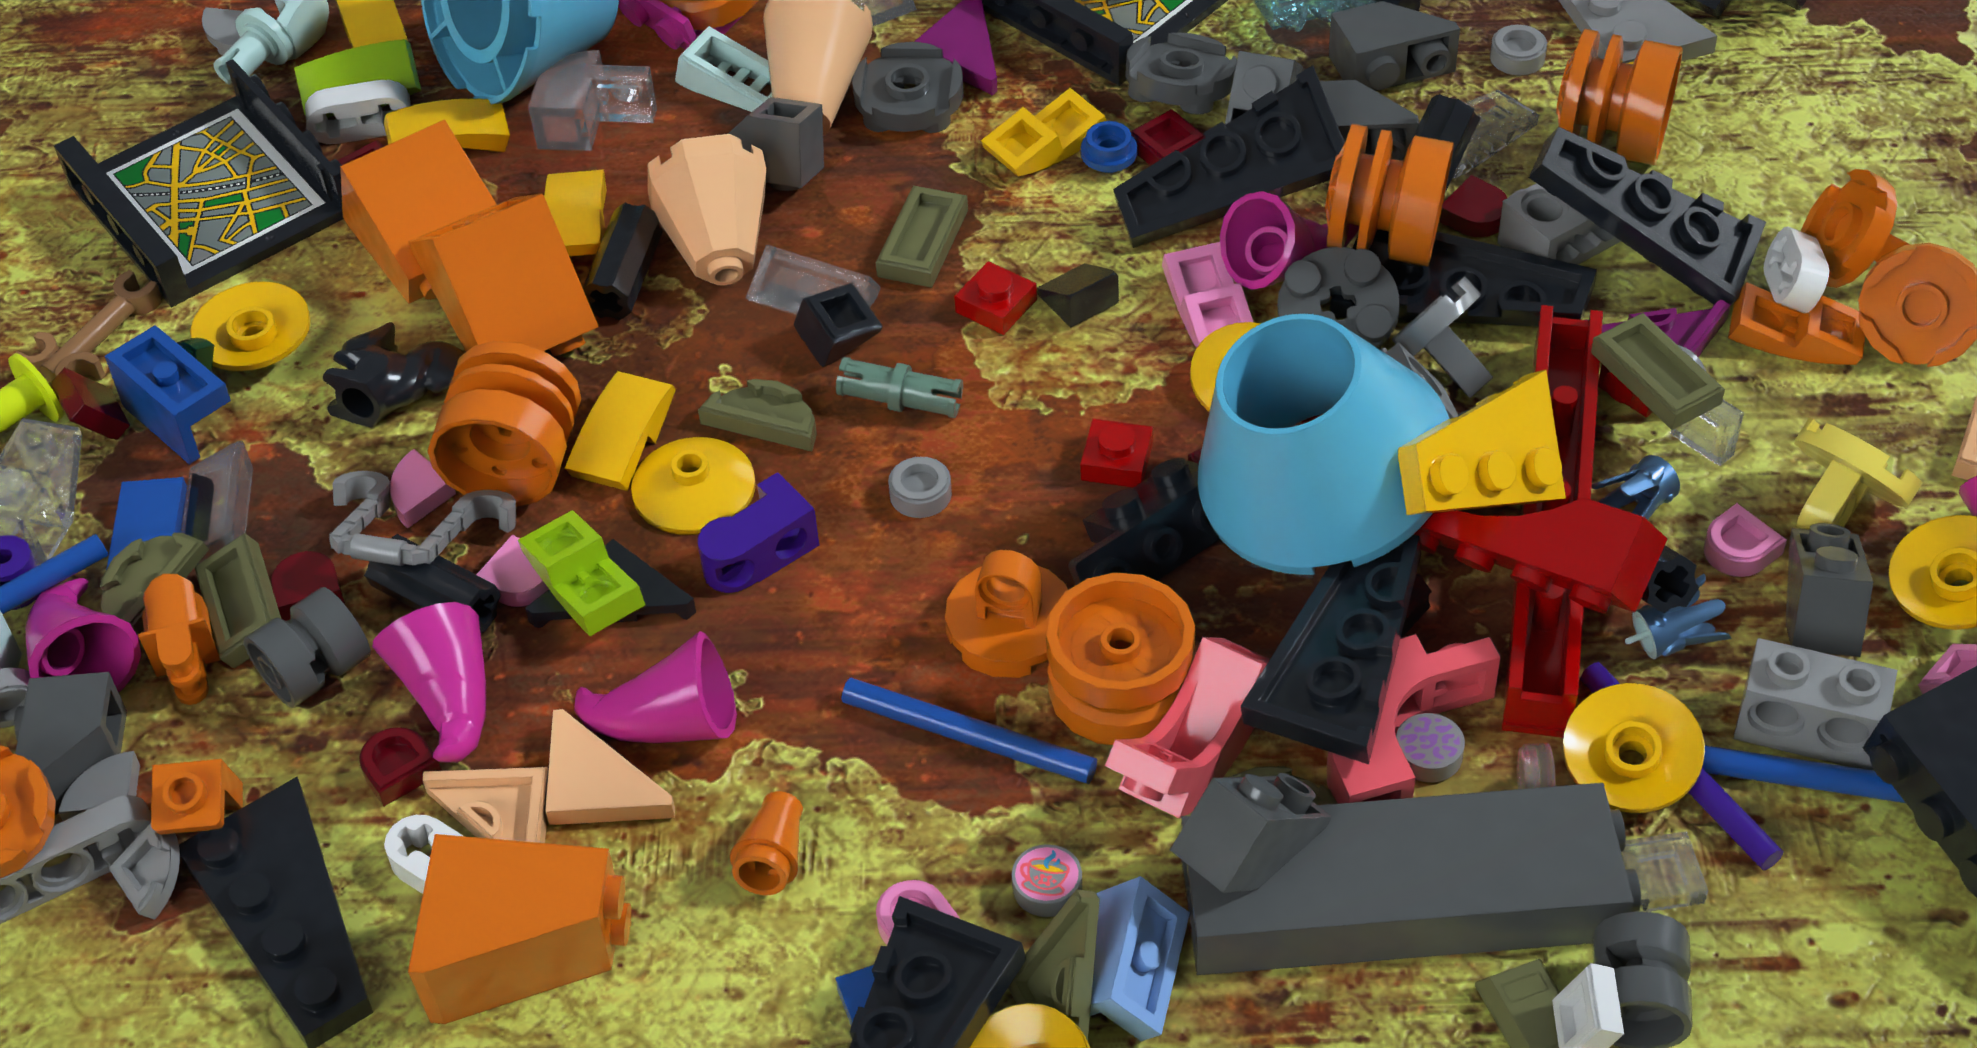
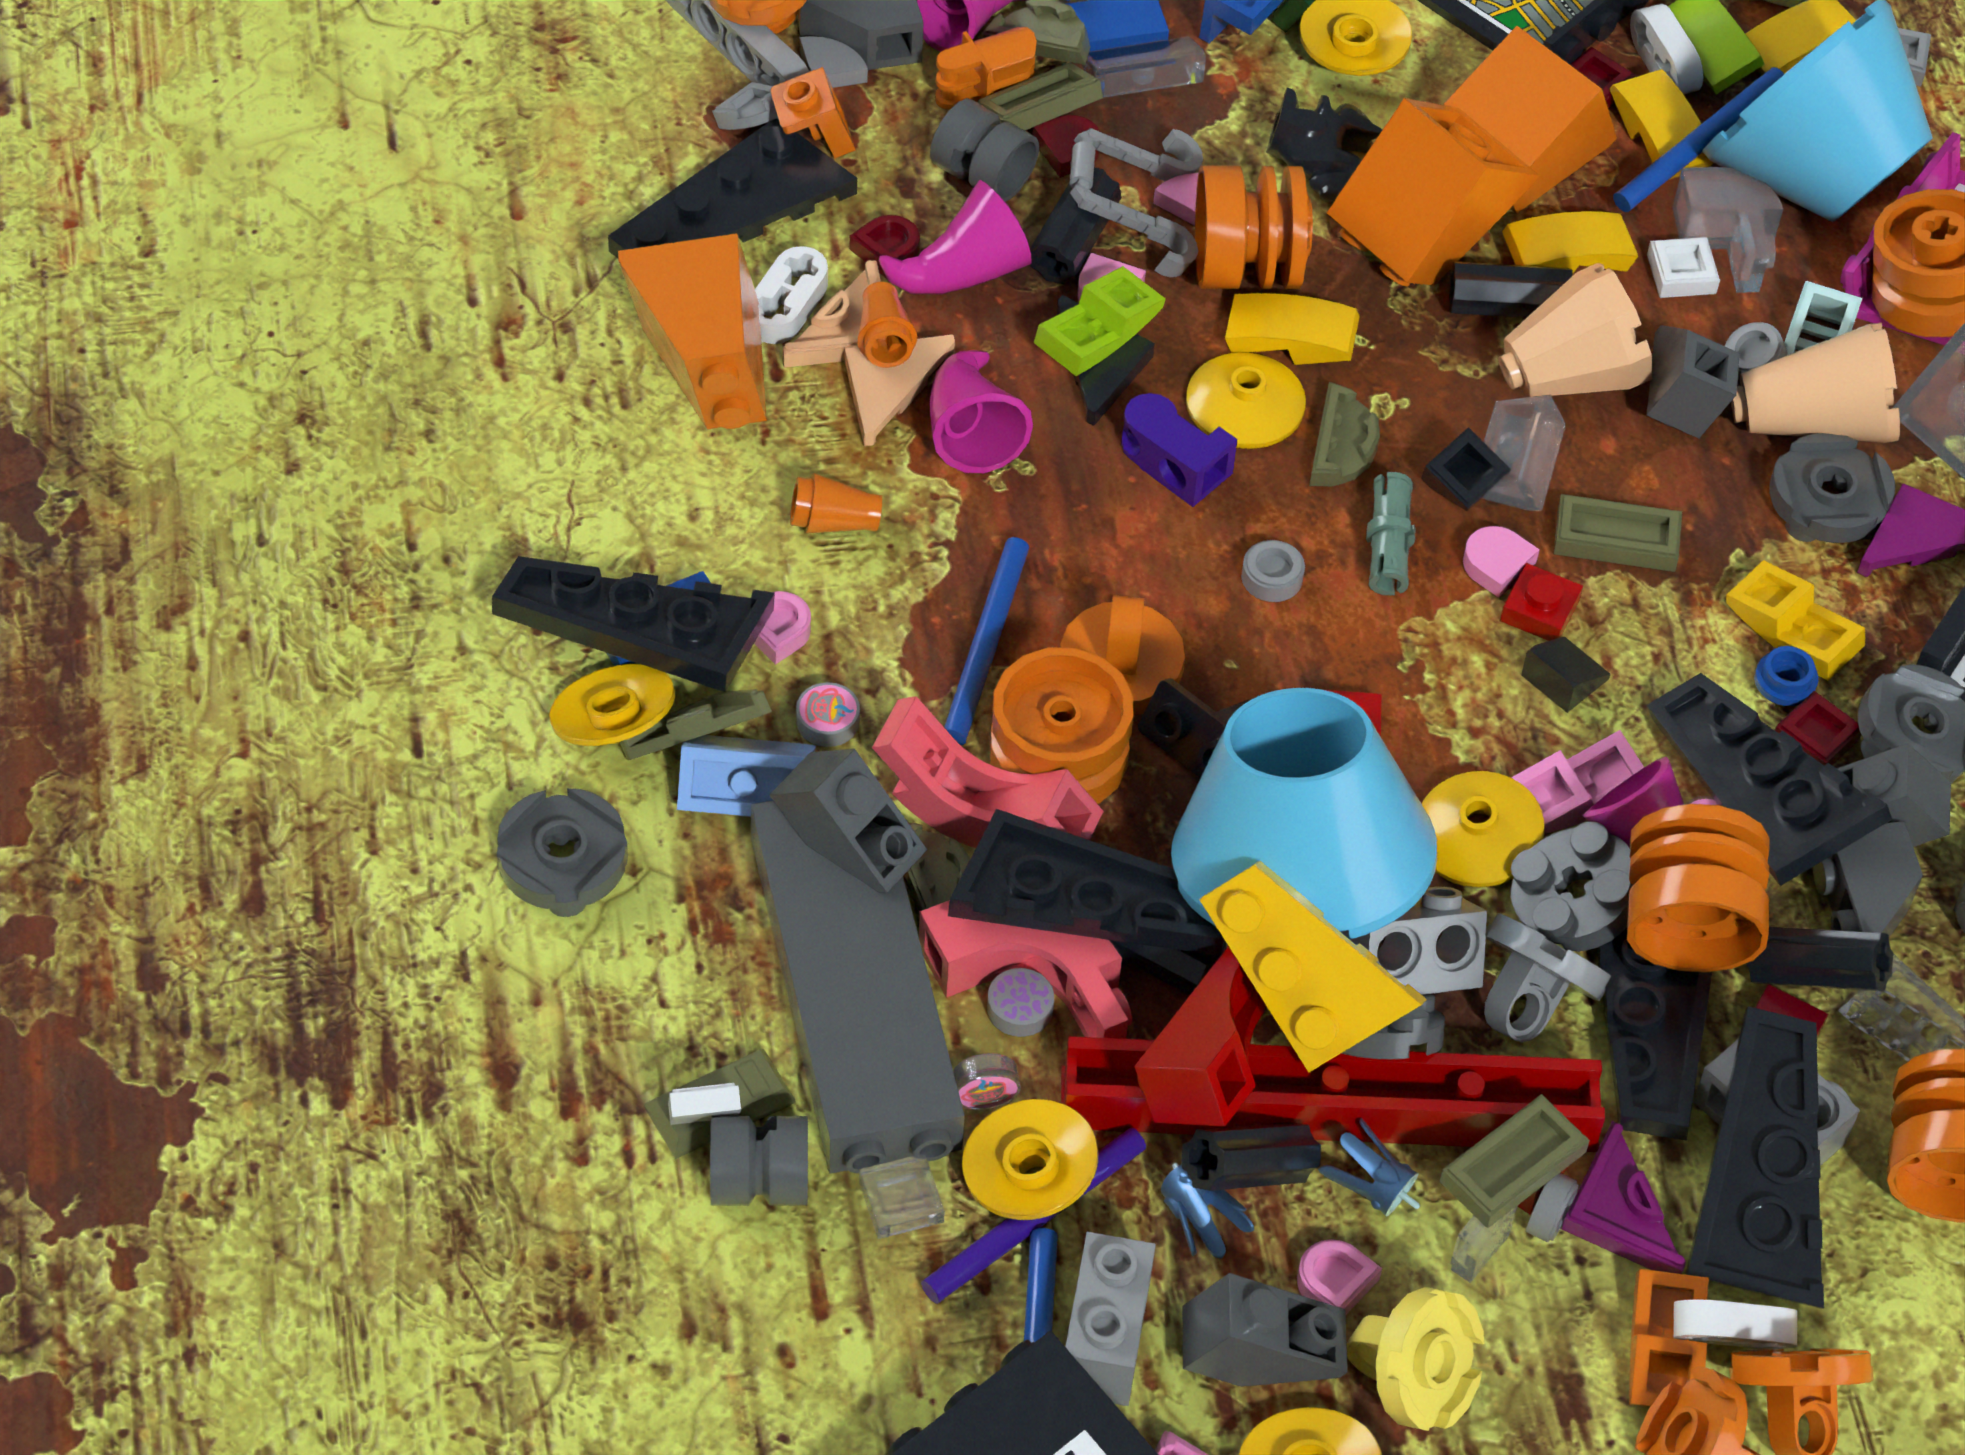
camera: 75 degrees right, 5 degrees up
none -> orange cone [858,282,917,368]
none -> bright pink tile [1463,526,1539,598]
none -> blue bar [1613,67,1784,212]
none -> white tile [1647,237,1720,298]
none -> light grey tile [1725,322,1787,380]

